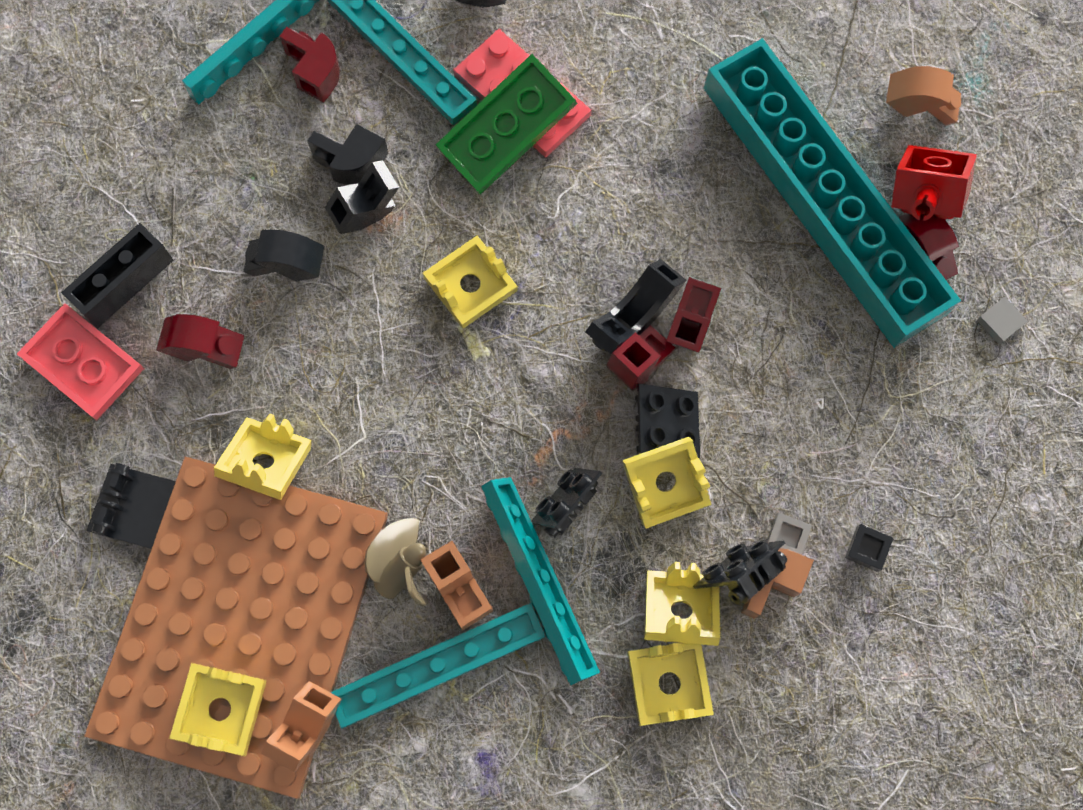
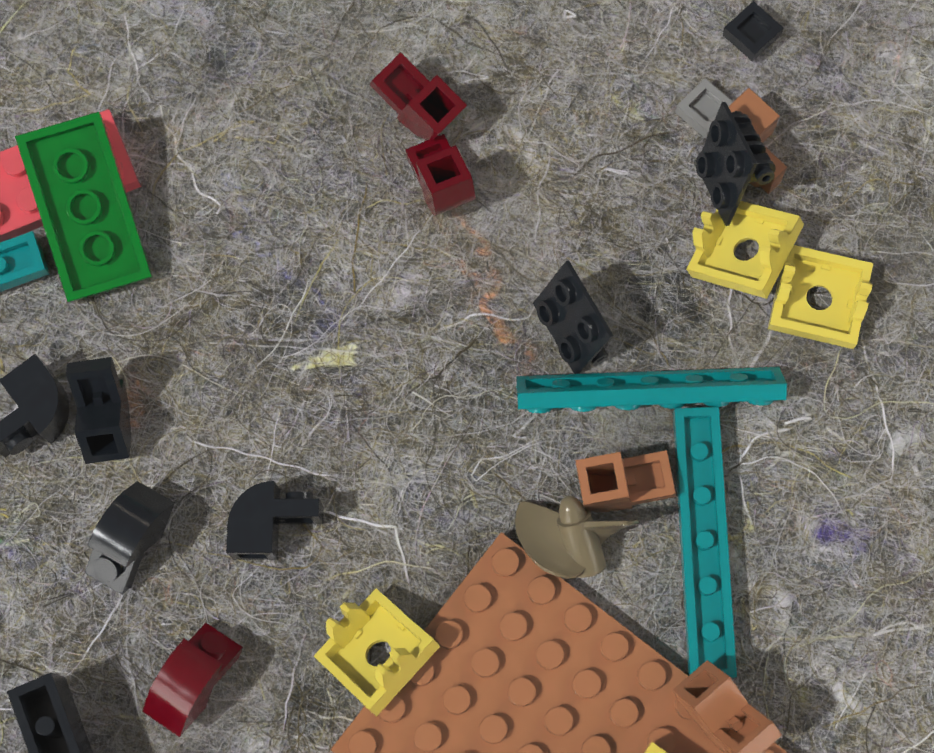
camera: 60 degrees left, 0 degrees up
light yellow piece [423,235,518,329] -> none
black arch [585,259,686,354] -> none
light yellow piece [622,437,712,529] -> none
black hinge [635,384,700,459] -> none
none -> black brick [226,481,324,560]

